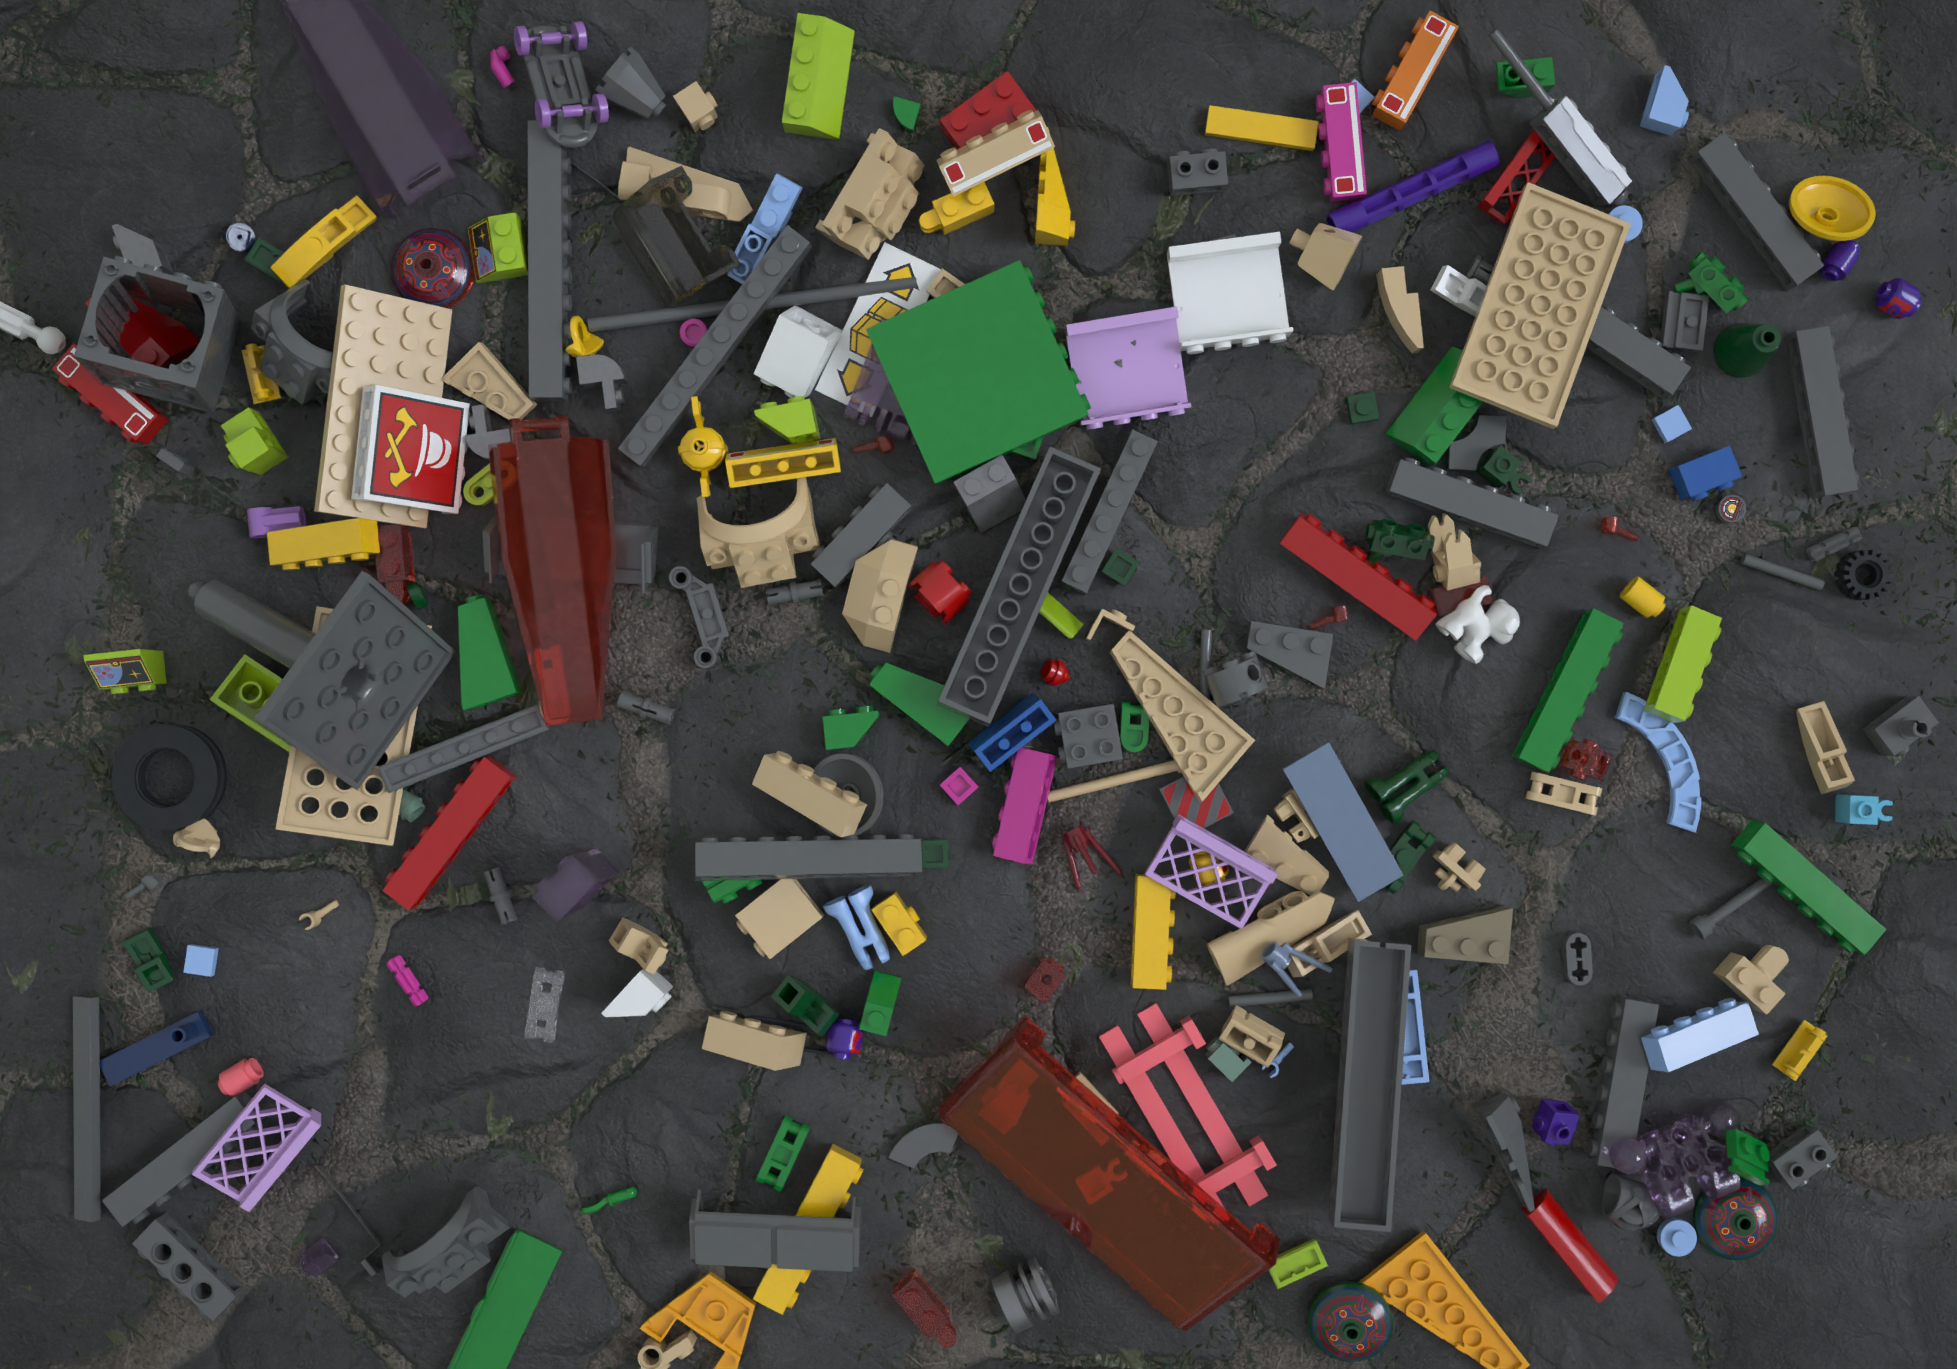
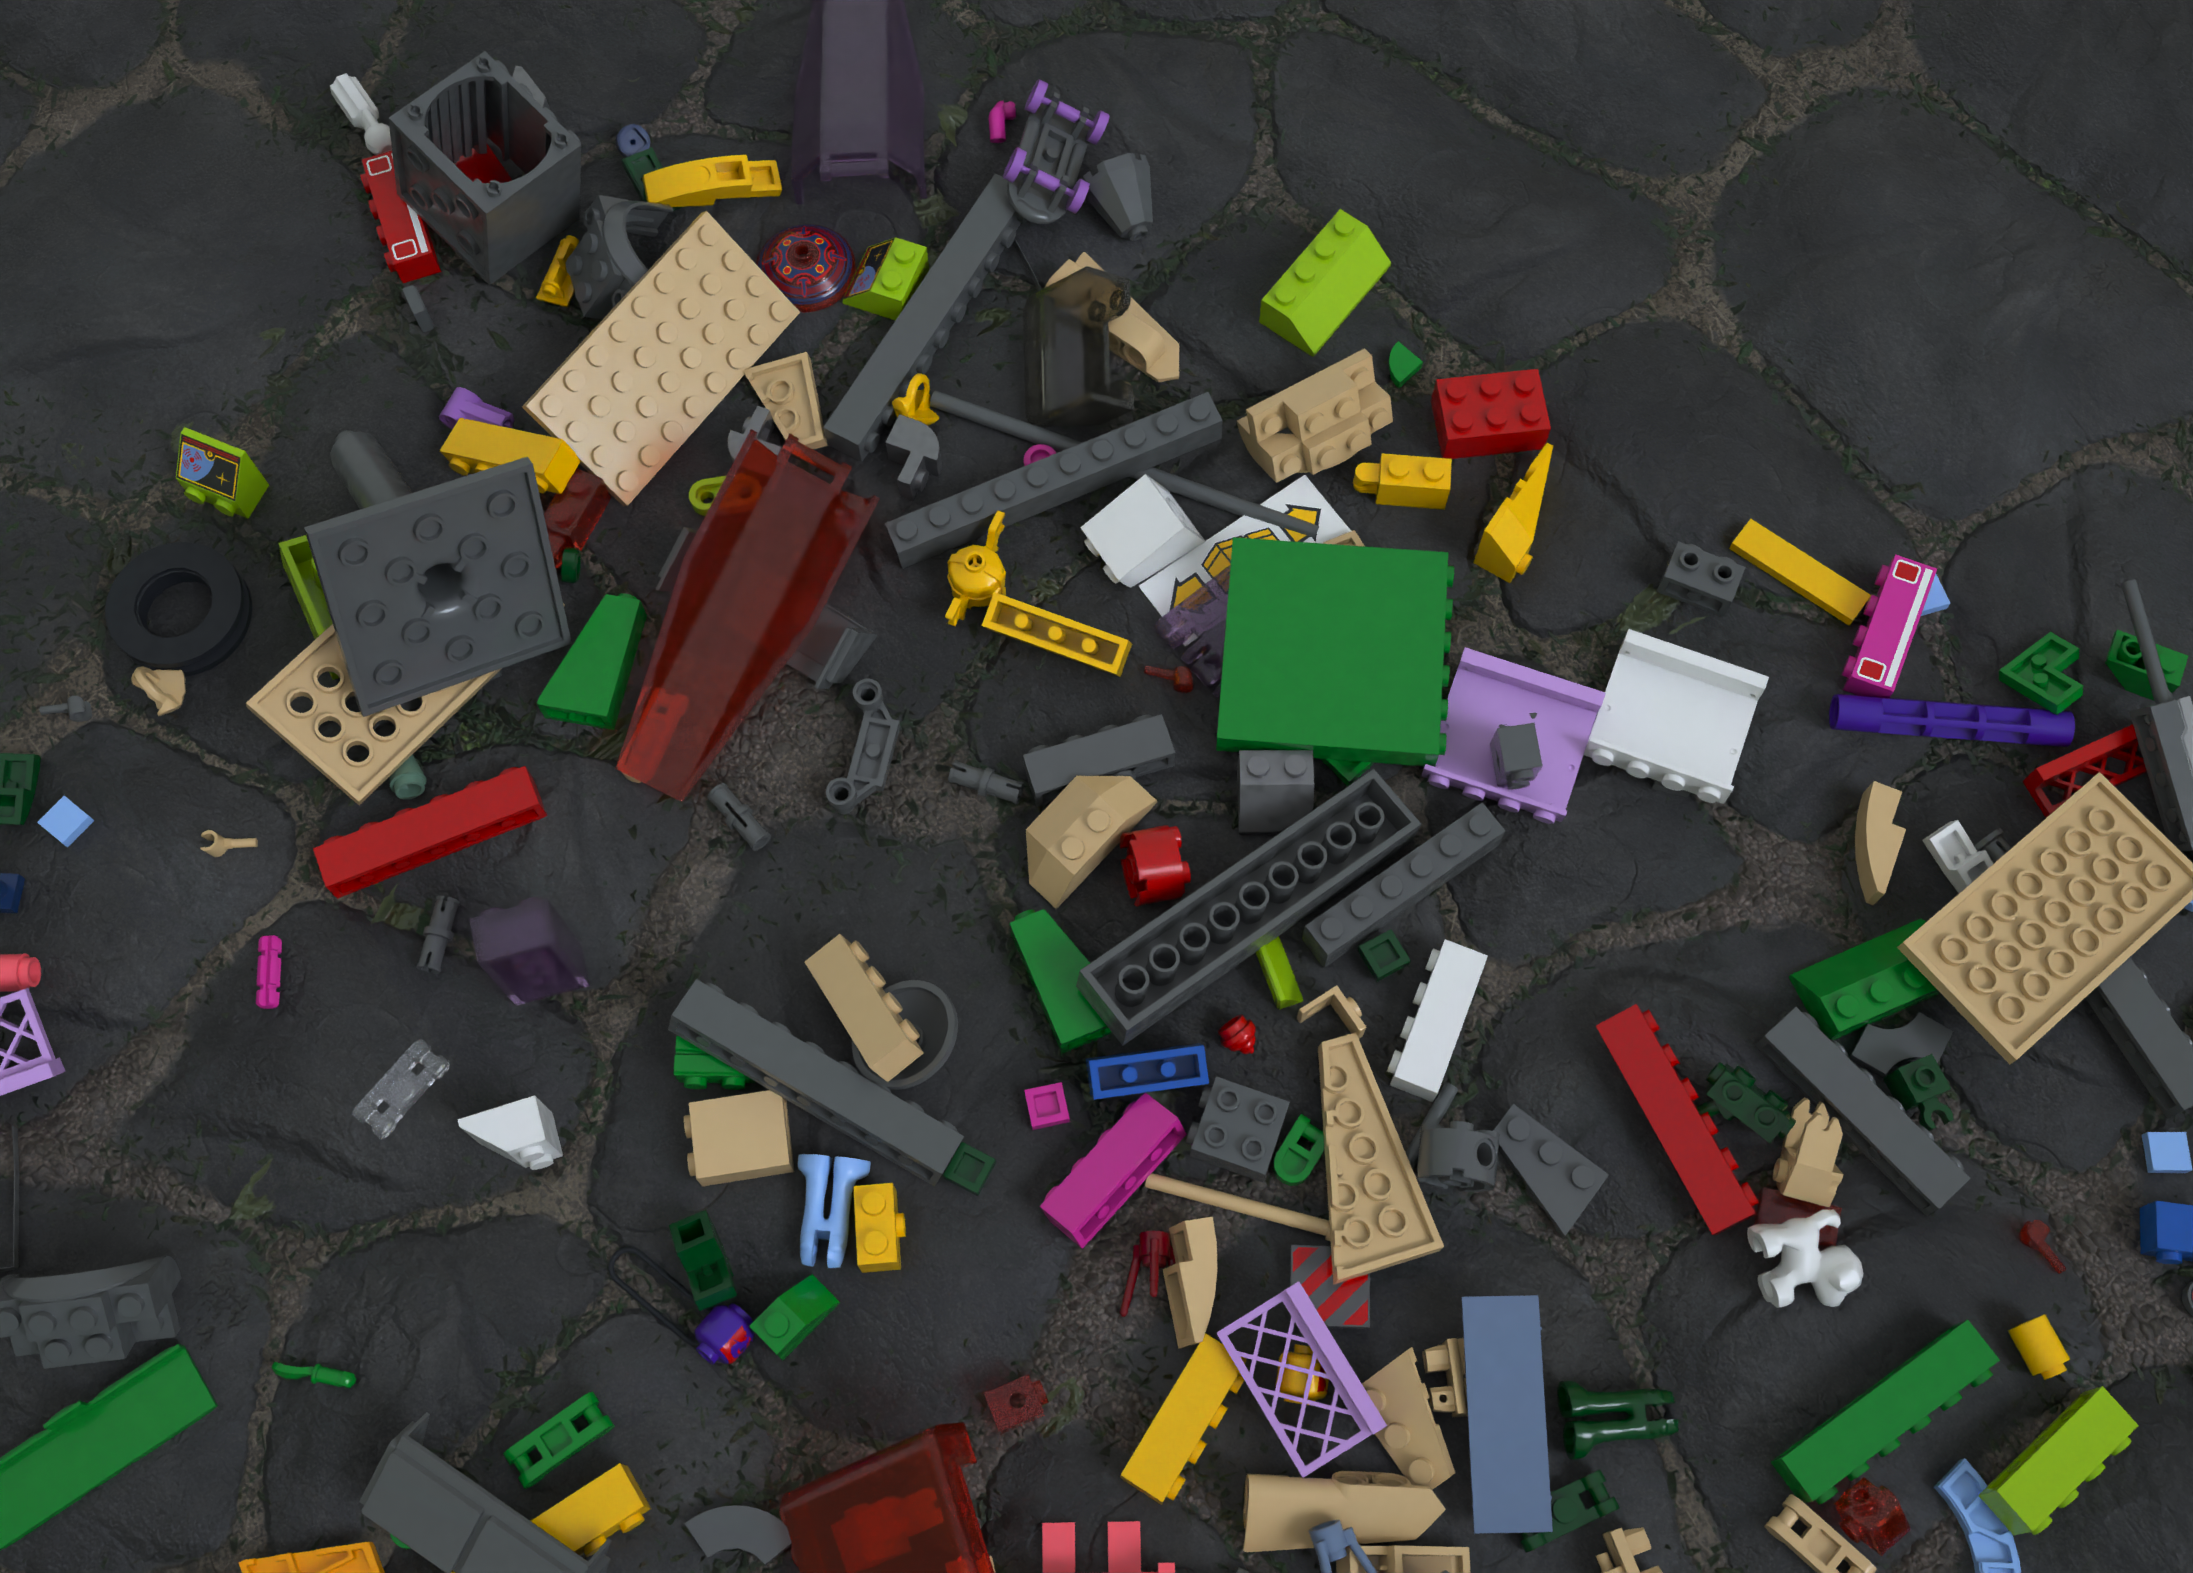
camera: 30 degrees right, 20 degrees down
lime brick [221,407,289,475] -> none
panel [351,385,470,514] -> none
dark grey tile [378,704,549,793] -> none
tan brick [609,917,669,974] -> none
tan brick [673,81,718,132] -> none
tan piece [697,477,820,588] -> none
tan wedge [702,1011,807,1071] -> none
light blue slope [724,174,803,284] -> none
lime slope [754,396,821,444] -> none
green slope [823,706,880,750] -> none
tan brick [937,110,1055,197] -> none
tan torso [1289,223,1362,290] -> none
clear red hand [1311,606,1348,630] -> none
dark green plate [1345,391,1379,425] -> none
orange brick [1371,11,1459,131] -> none
none -> tan slope [1163,1217,1218,1349]
none -> white brick [1387,939,1488,1102]
none -> dark grey brick [1490,723,1543,790]
none -> green plate [1999,632,2083,715]

